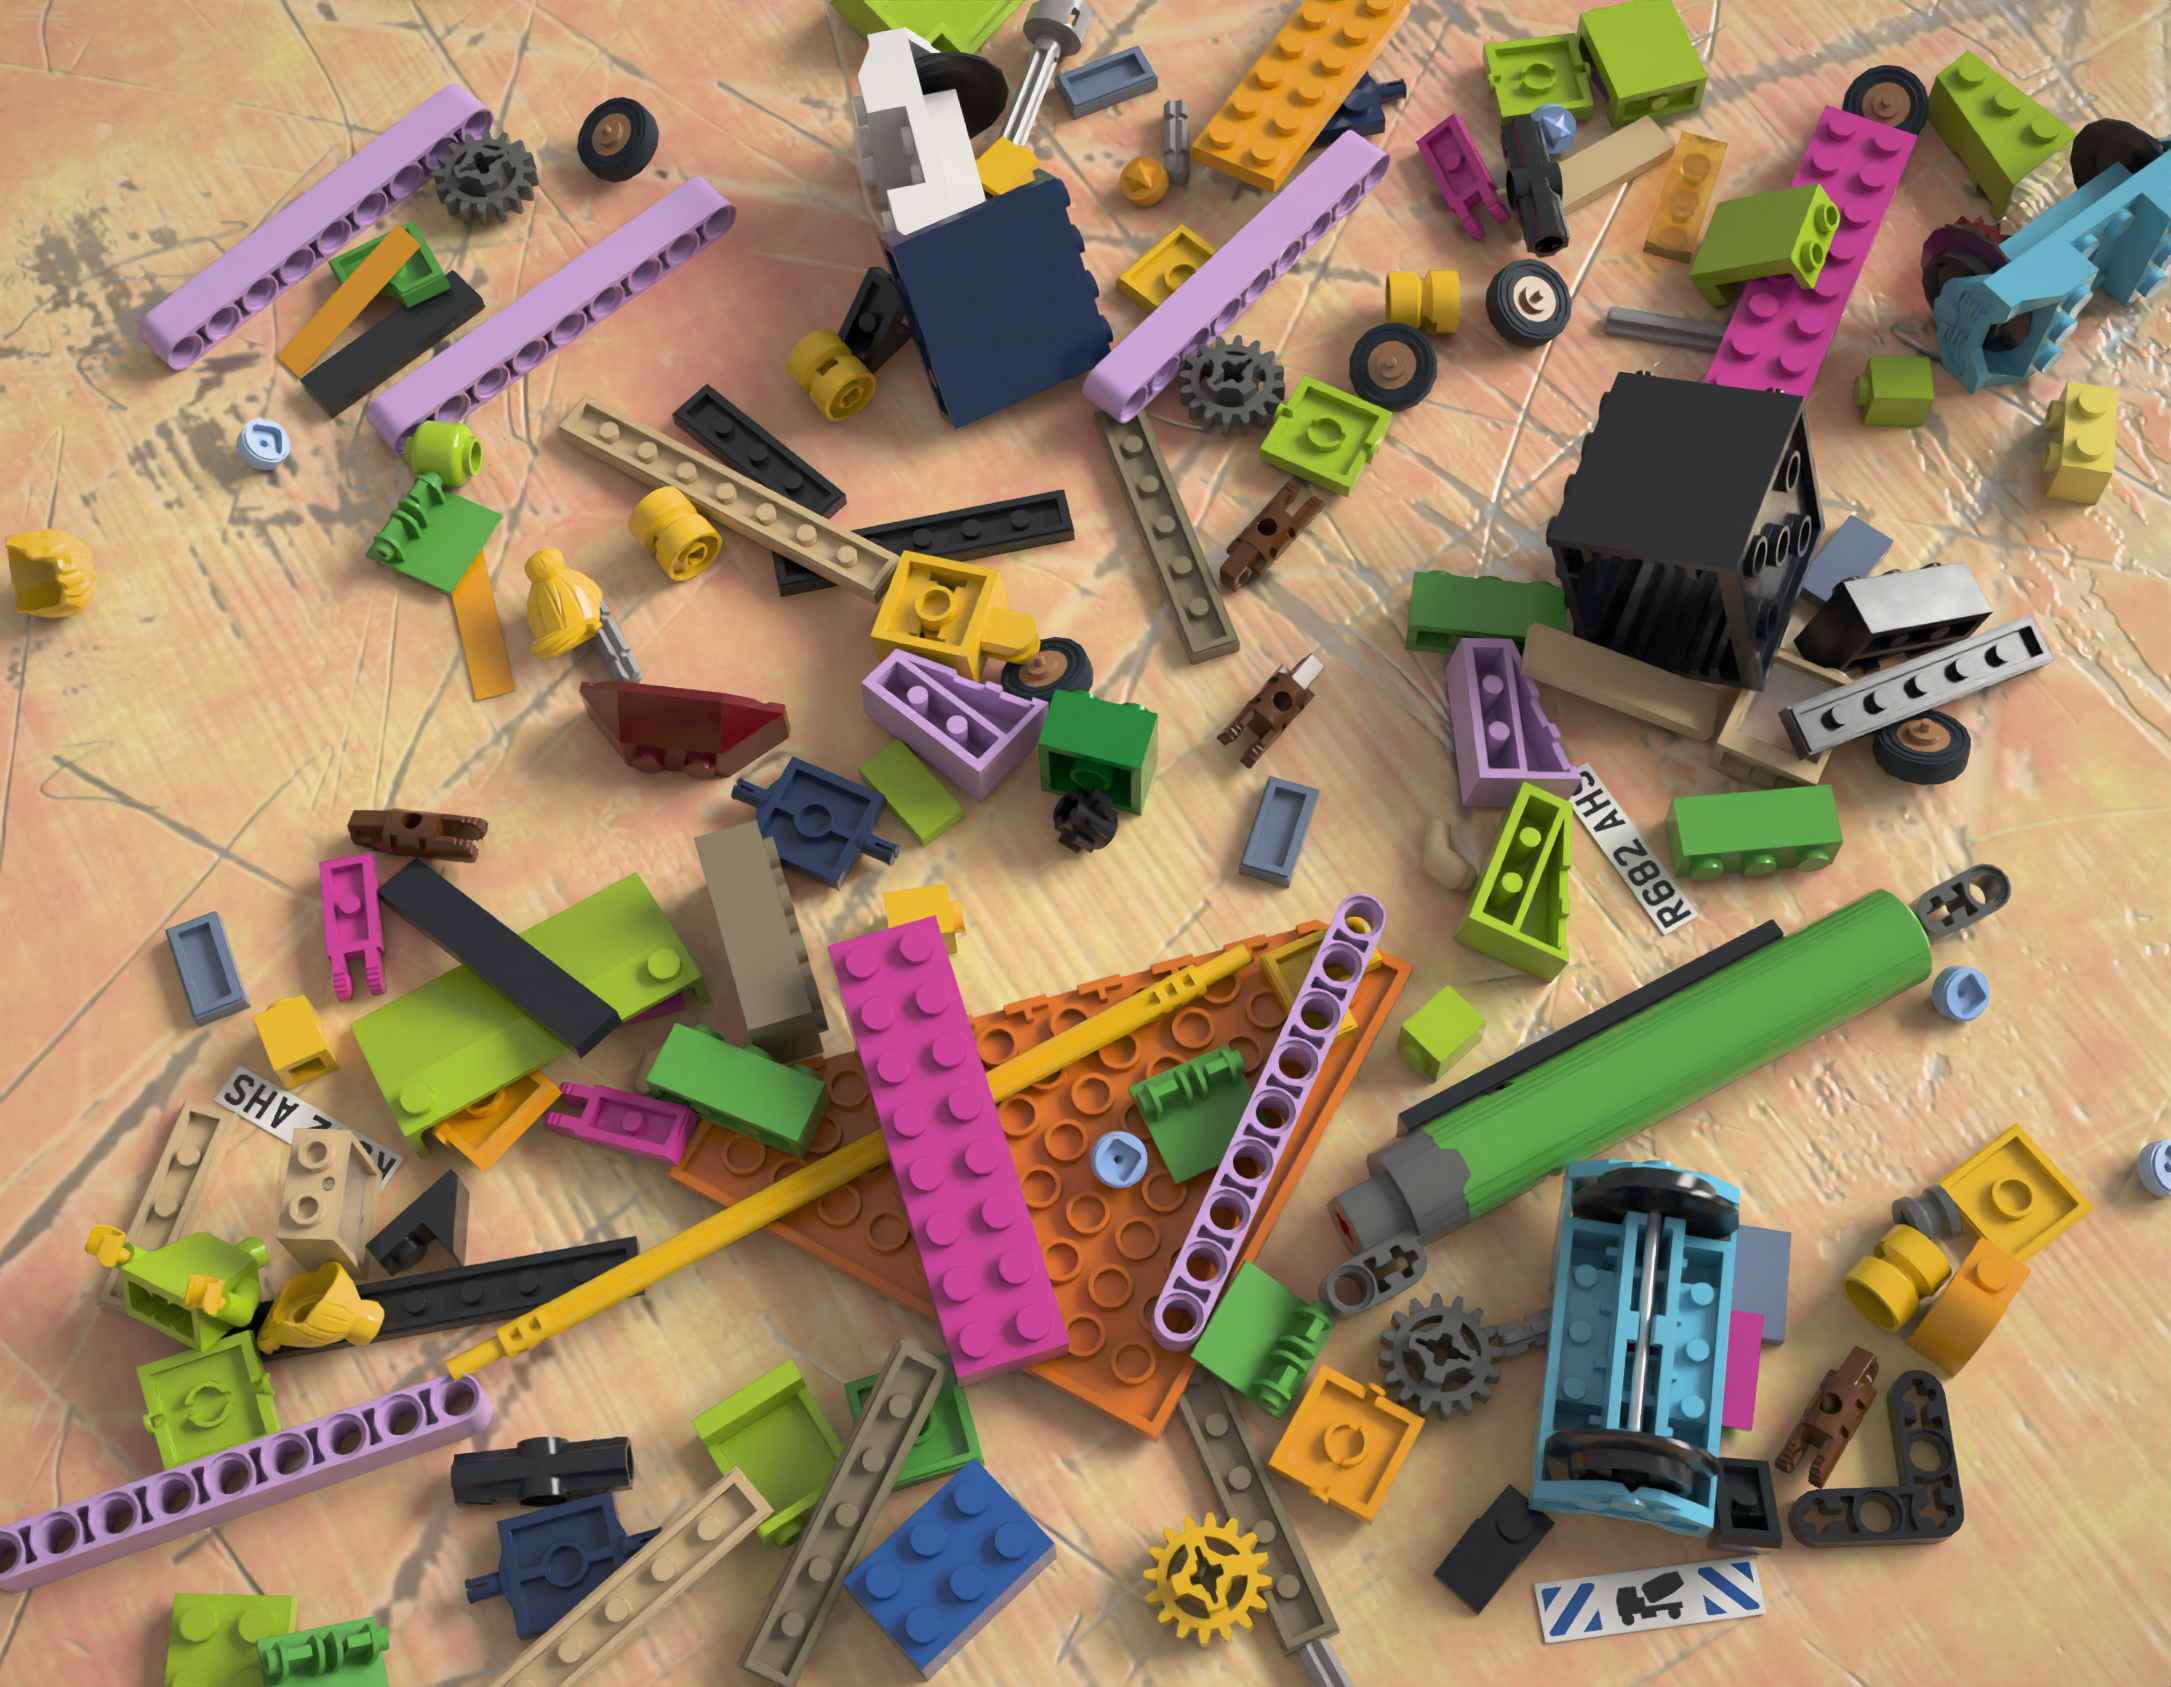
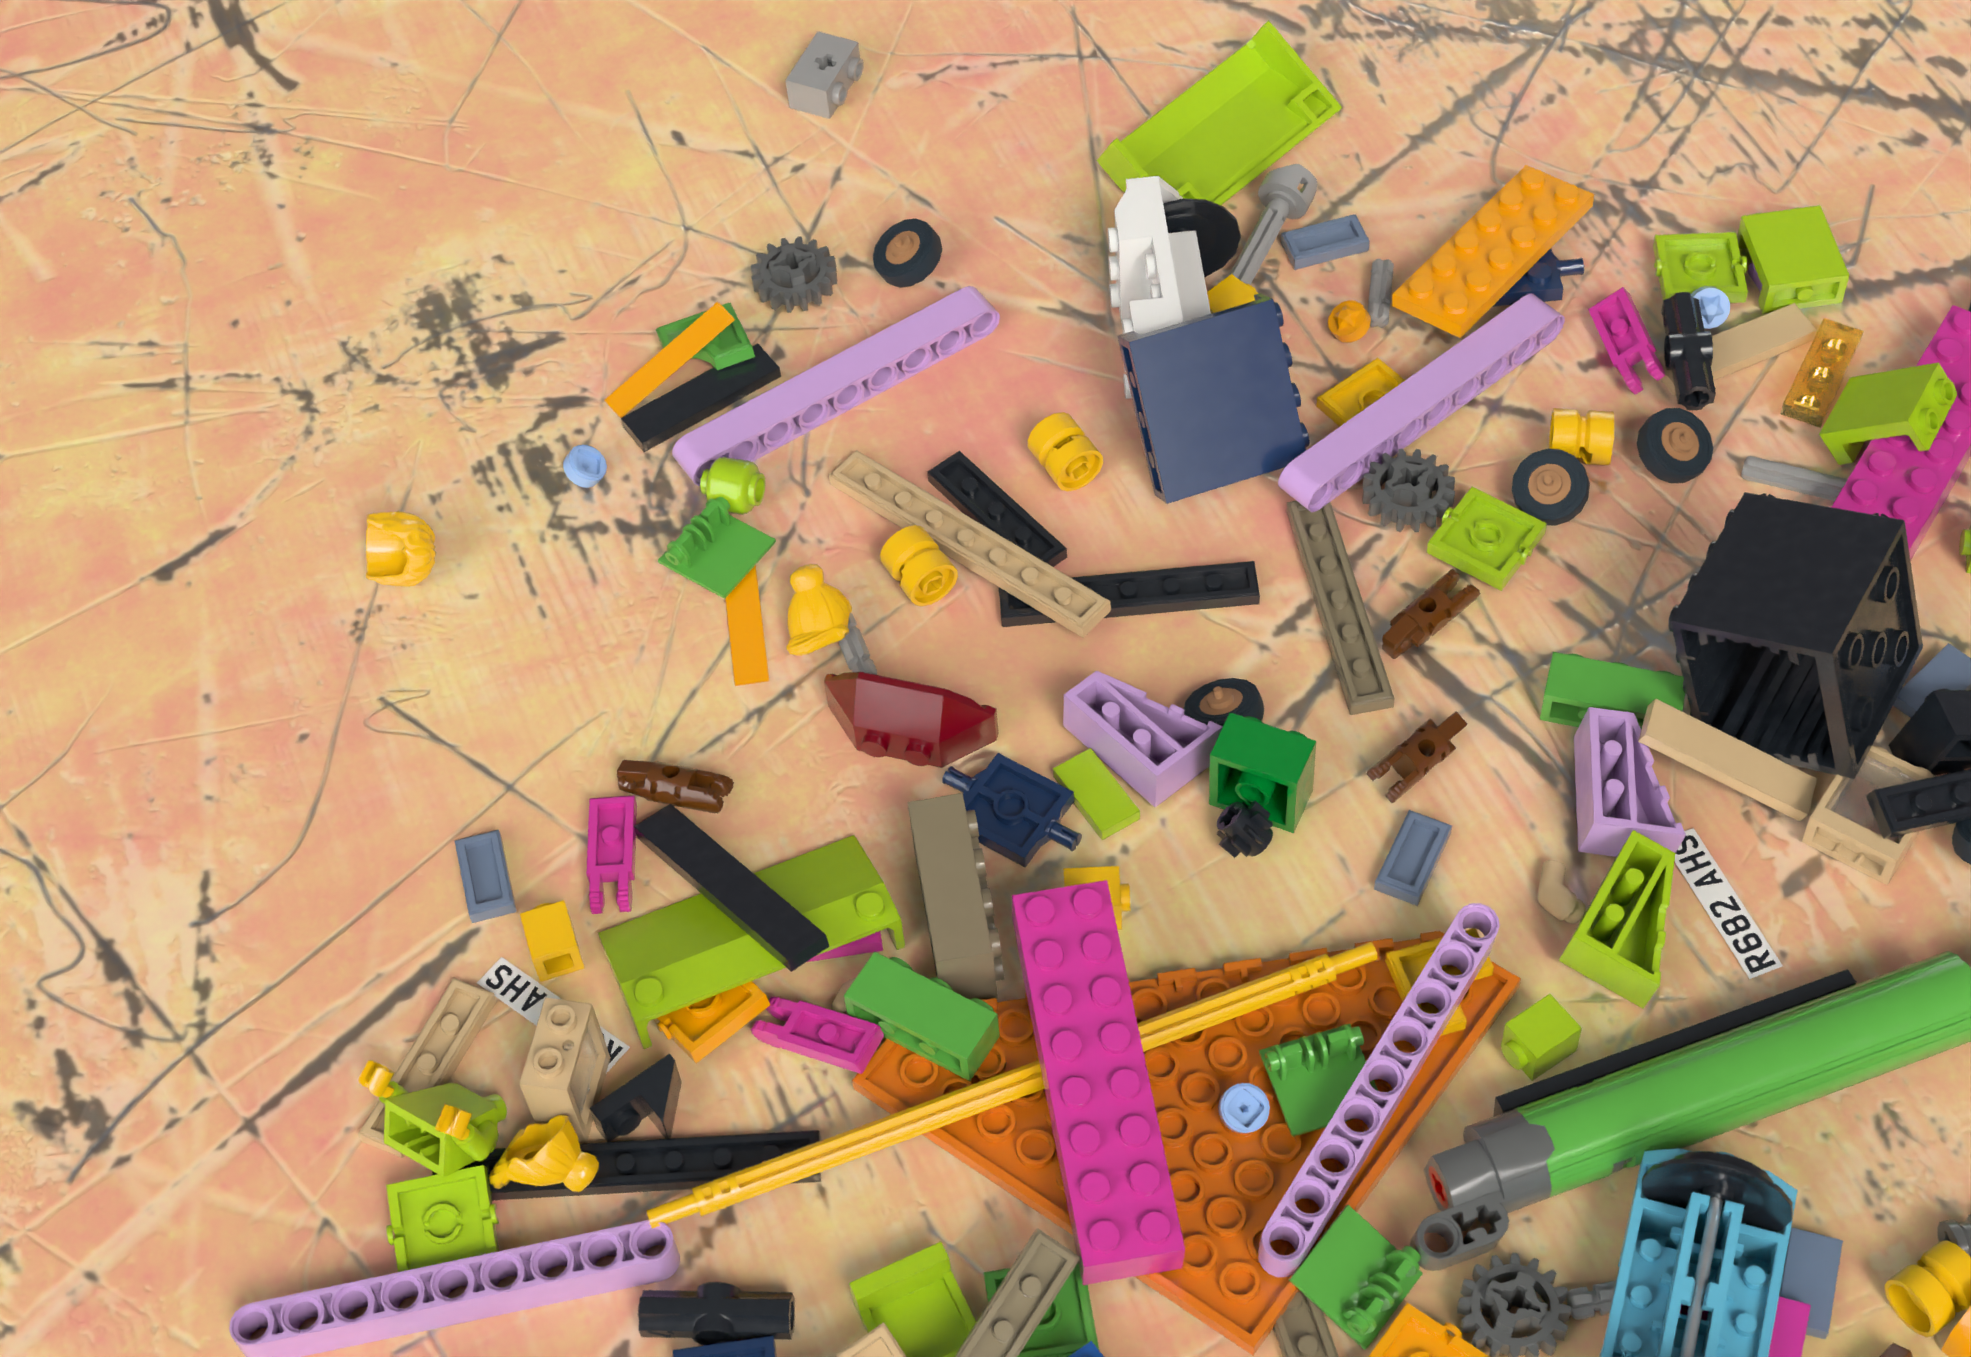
camera: 10 degrees right, 10 degrees down
lavender beam [138,83,494,370] -> none
black slope [838,267,912,374] -> none
yellow brick [870,550,1041,683] -> none
bright green brick [1664,784,1843,881] -> none

